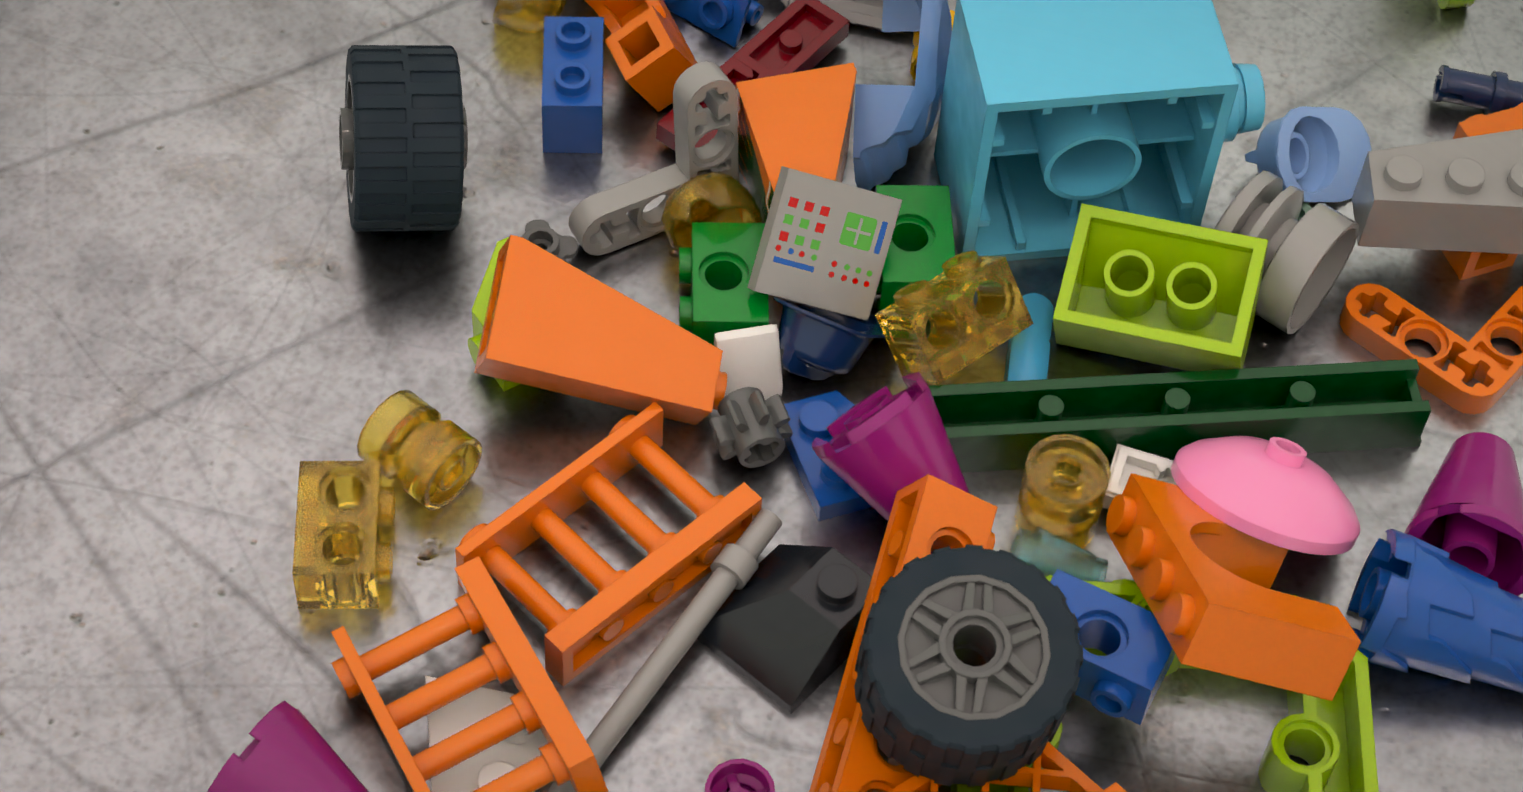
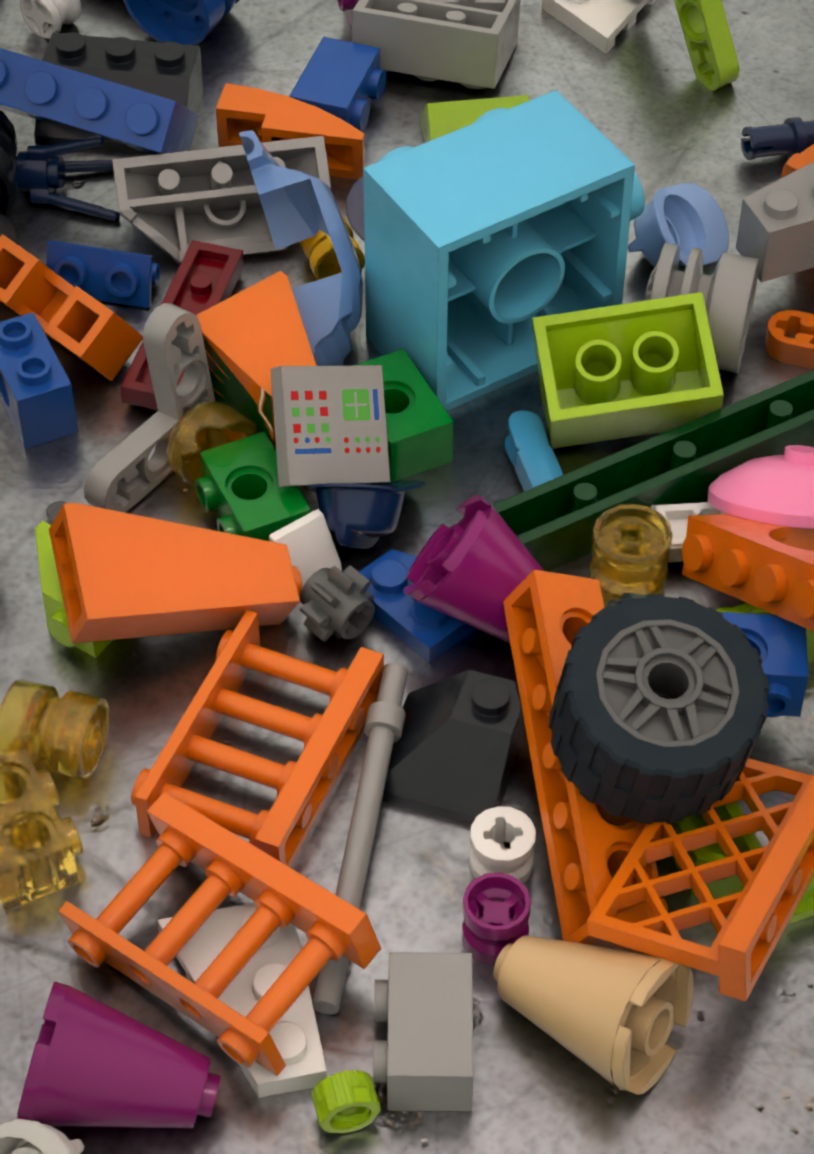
camera: 20 degrees left, 5 degrees down
clear yellow brick [875,251,1033,385] -> none
none -> white wheel [469,806,536,883]

